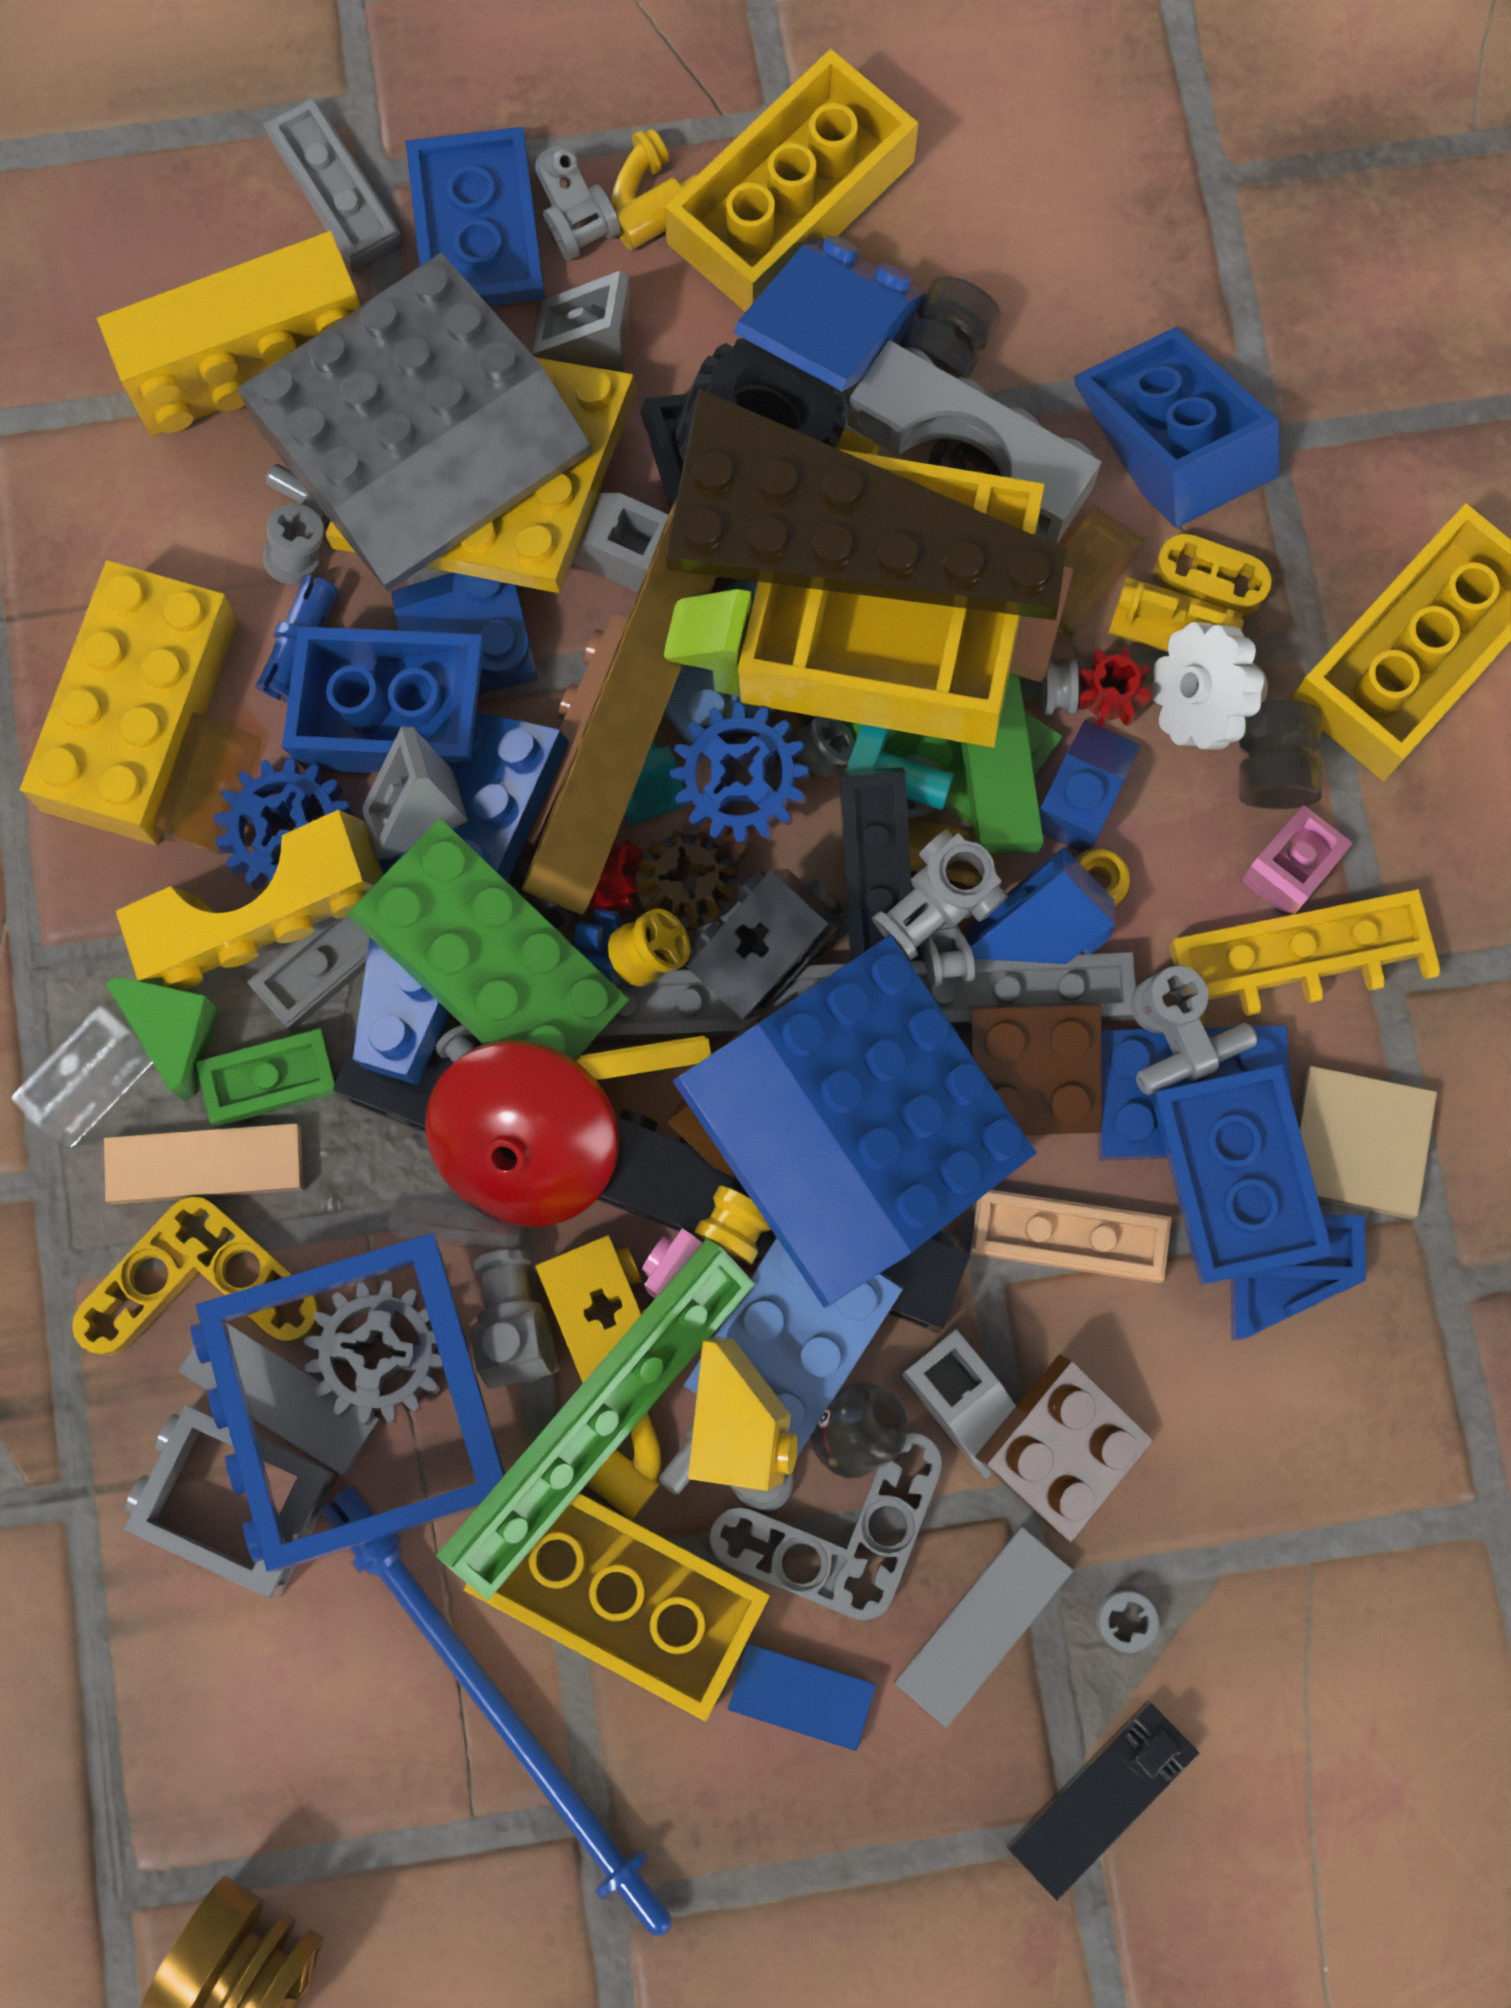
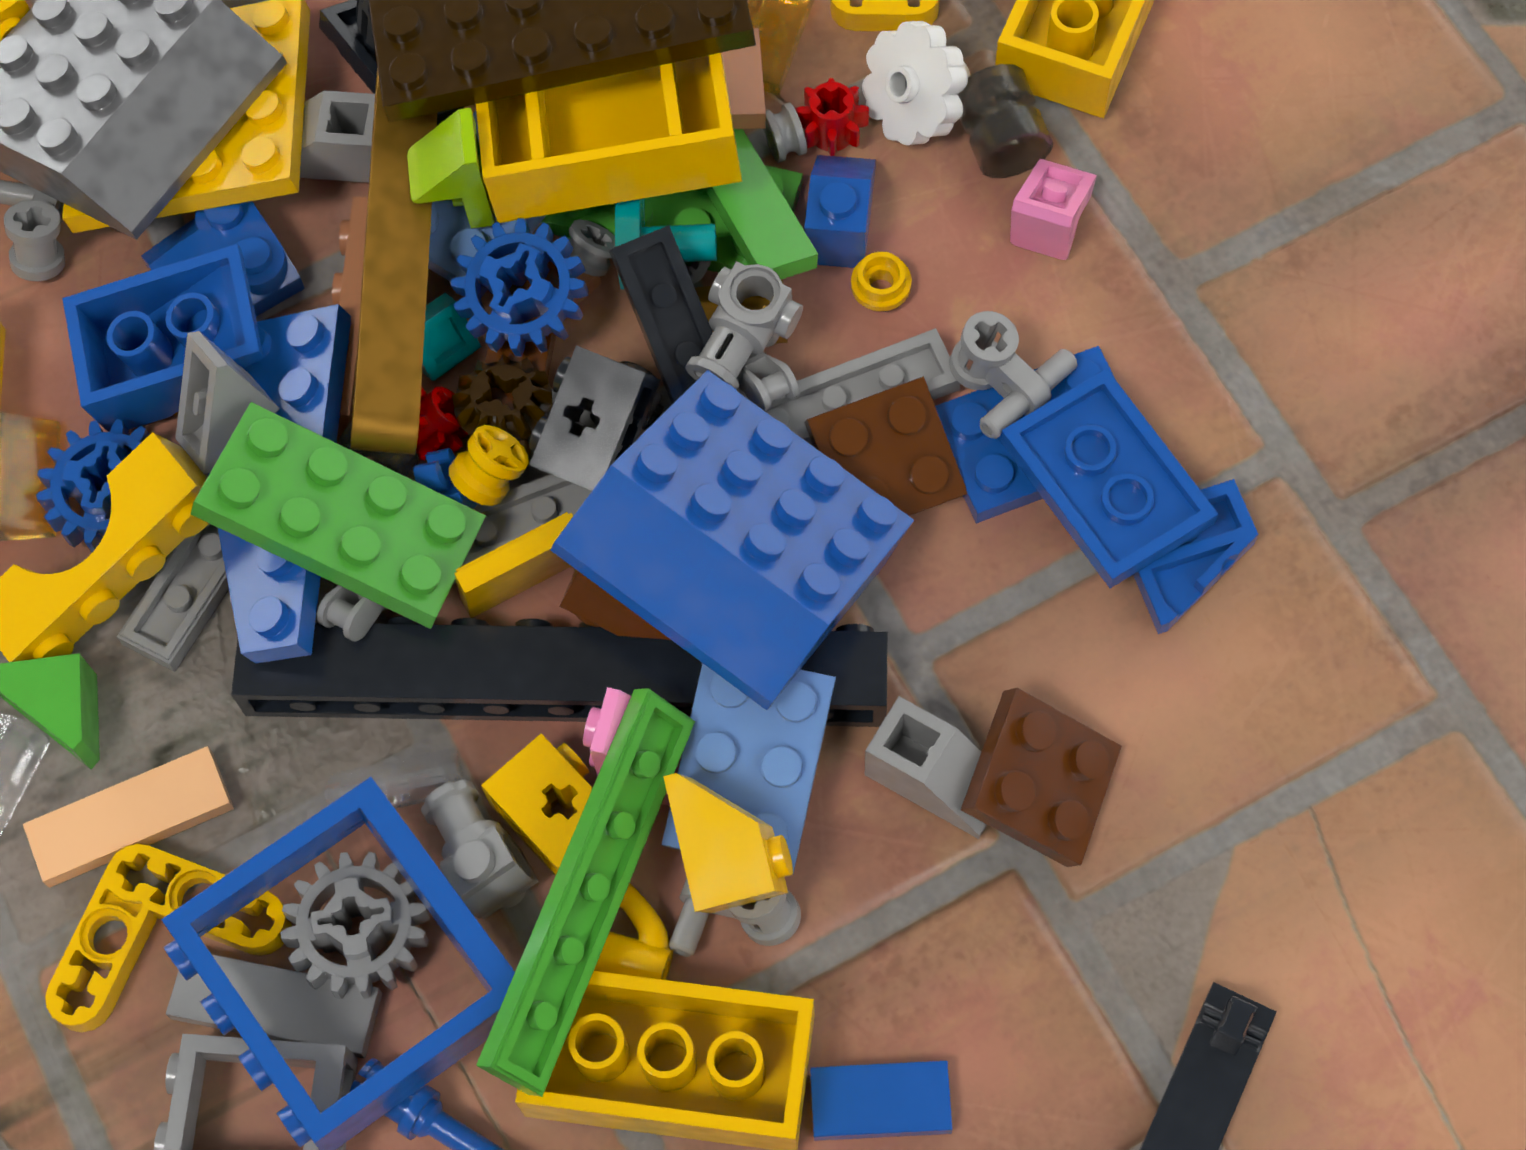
camera: 15 degrees left, 10 degrees down
bright green plate [196,1028,337,1127] -> none
blue pin [255,575,340,703] -> none
red dish [425,1040,619,1227] -> none
yellow wheel [694,1186,771,1265] -> none
light grey beam [710,1433,942,1621] -> none
clear smoke head [810,1381,907,1478] -> none
light grey tile [893,1527,1073,1729] -> none
blue slope [967,847,1115,964] -> none
light nougat tile [969,1190,1172,1283] -> none
light grey bush [1096,1589,1159,1653] -> none
yellow hinge [1108,576,1244,652] -> none
yellow hinge [1169,889,1440,1025] -> none
tan tile [1297,1066,1437,1220] -> none

